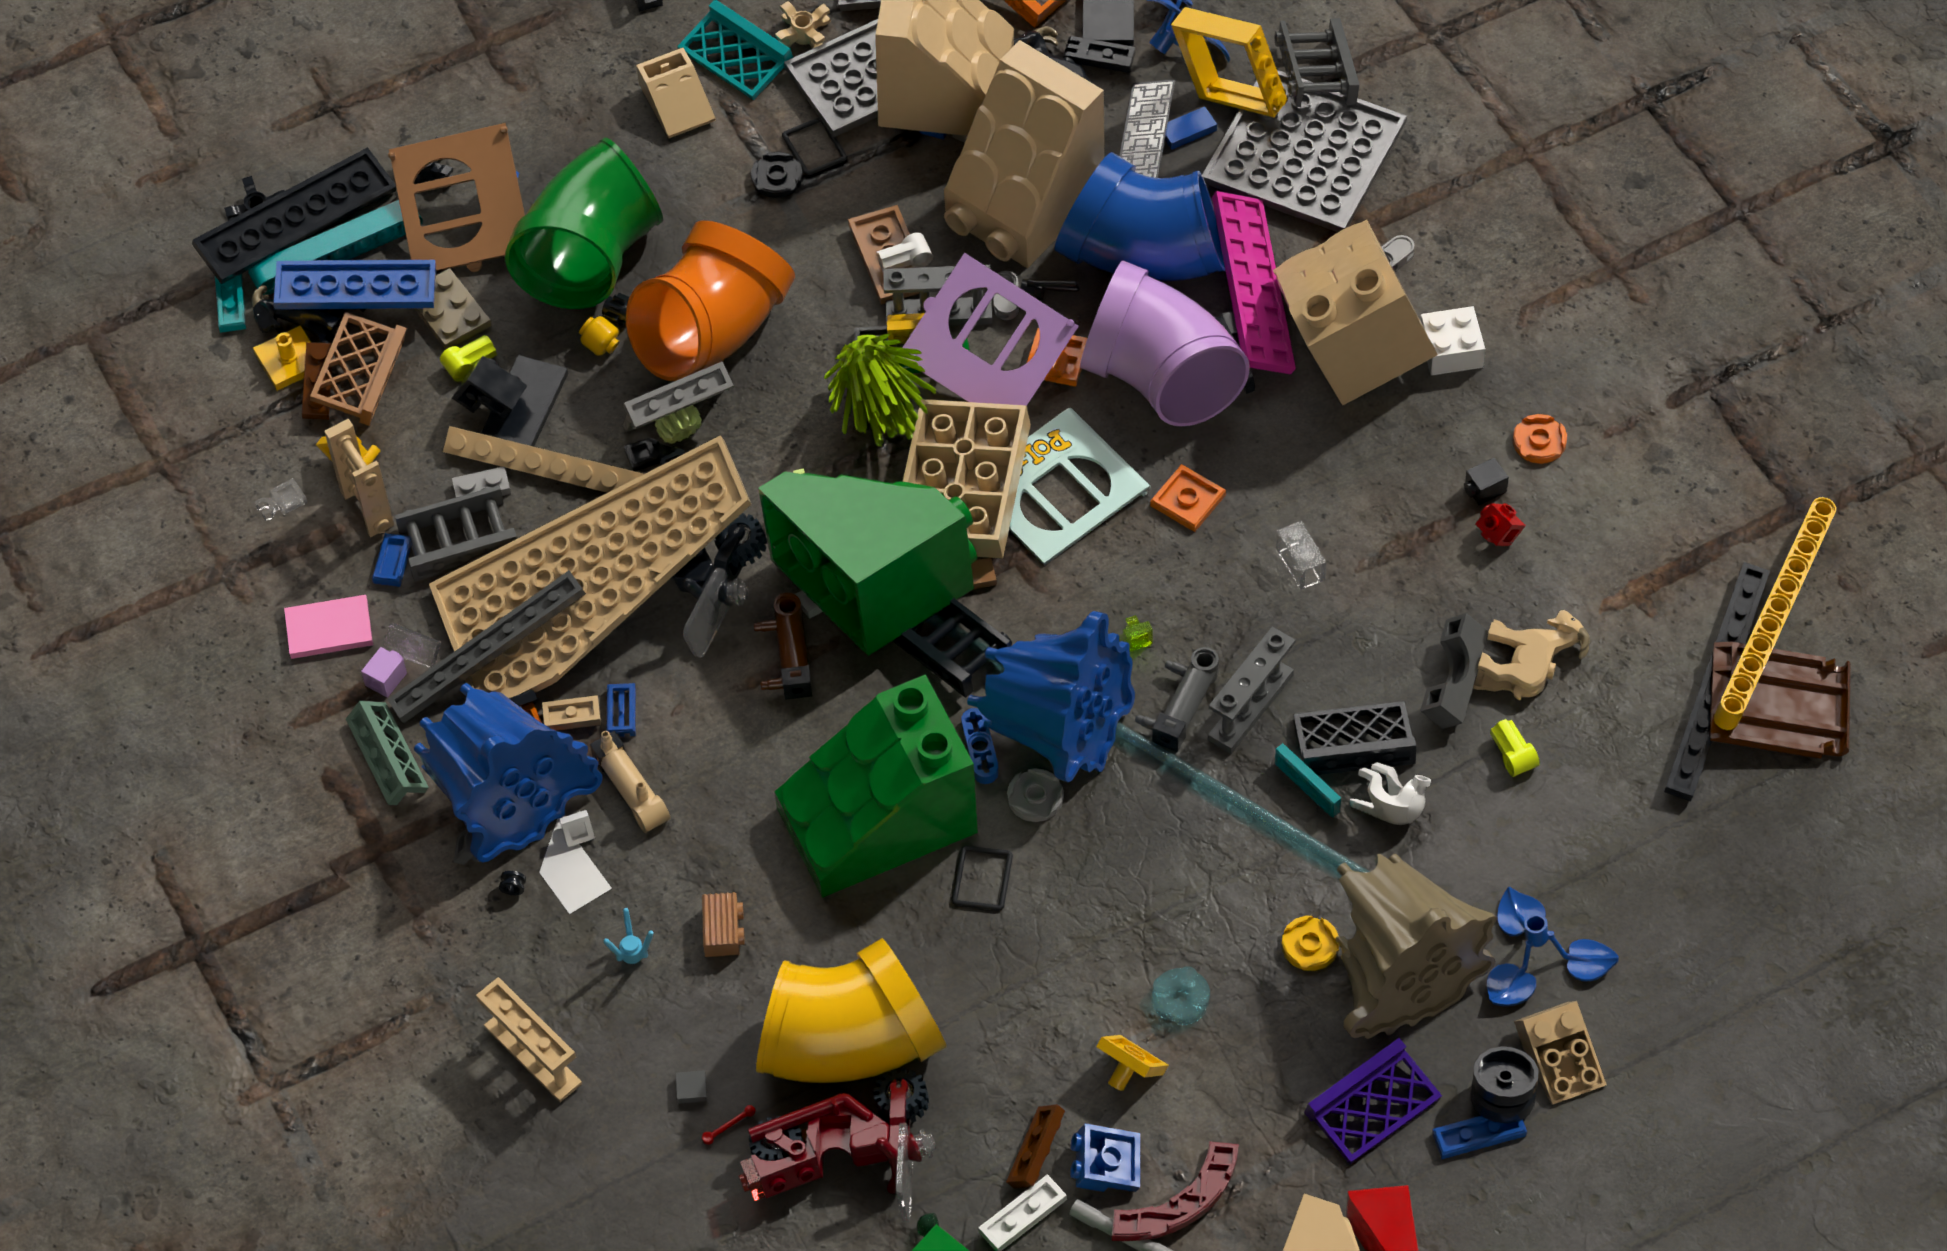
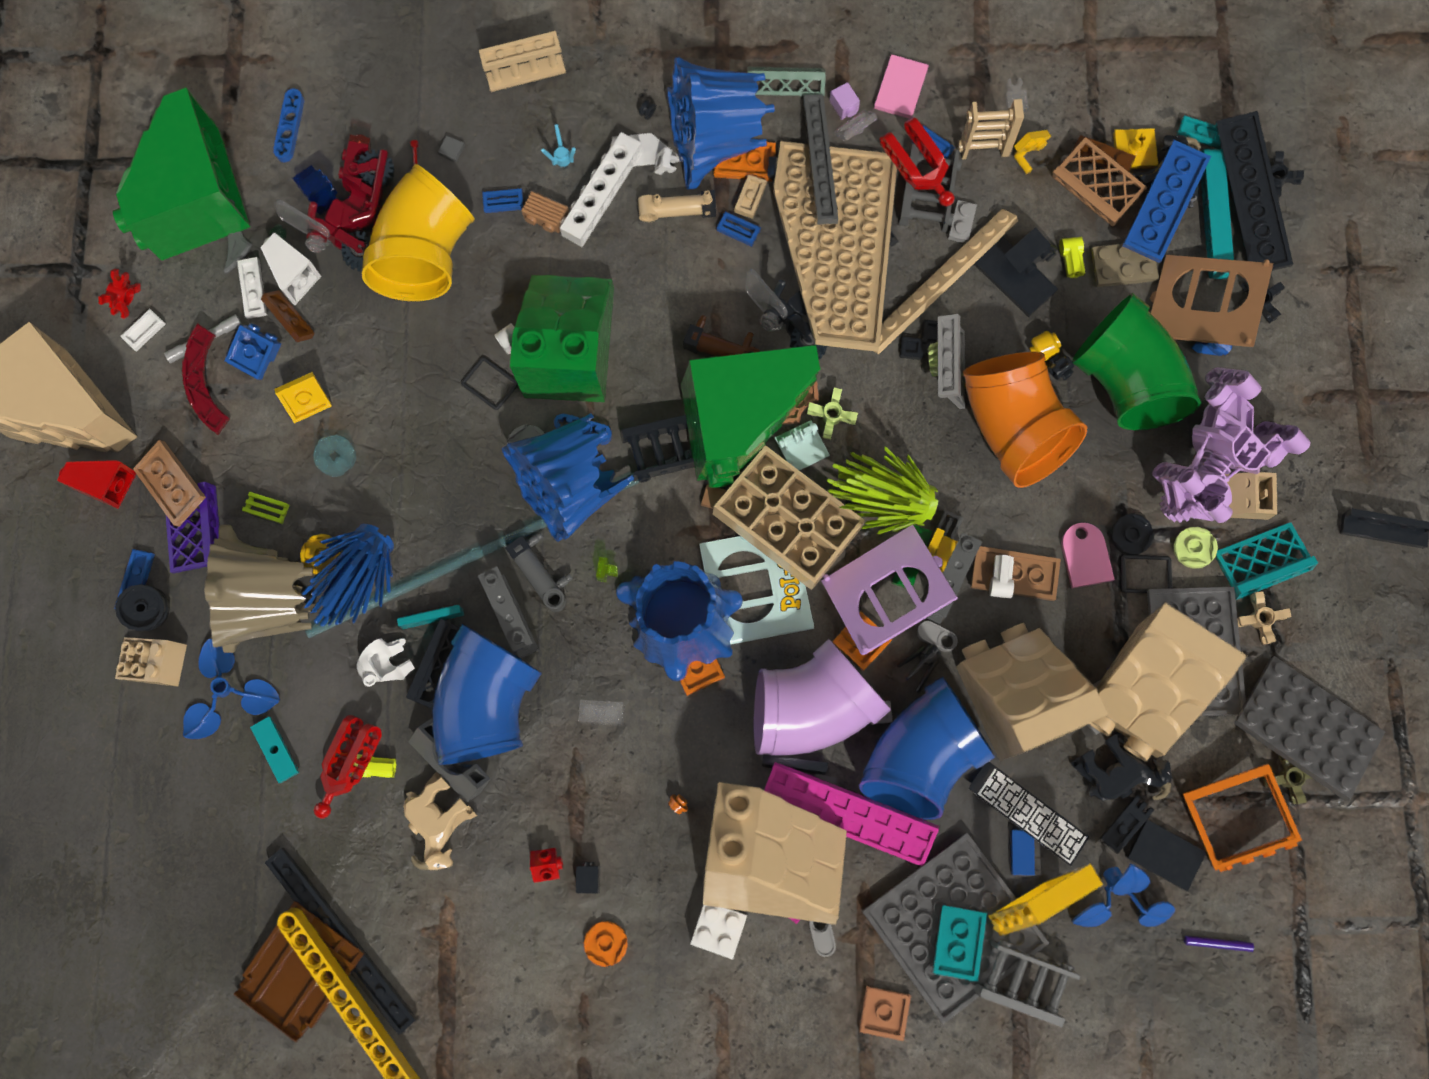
camera: 120 degrees right, 20 degrees up
none -> medium nougat plate [133,440,206,527]
none -> lime tile [242,492,290,524]
none -> teal tile [250,716,300,784]
none -> white slope [261,233,321,306]
none -> clear blue brick [292,165,338,215]
none -> blue plant [302,524,394,627]
none -> red piece [313,715,382,819]
none -> blue cylinder [433,624,542,765]
none -> blue tile [483,188,524,213]
none -> white piece [494,323,515,354]
none -> white brick [560,132,643,247]
none -> blue piece [616,561,743,681]
none -> orange plate [668,794,688,815]
none -> nougat tile [859,986,911,1041]
none -> red piece [880,117,954,207]
none -> teal plate [932,905,987,982]
none -> bright pink tile [1061,523,1114,589]
none -> lavender connector [1152,367,1311,523]
none -> yellowish green tile [1173,527,1218,569]

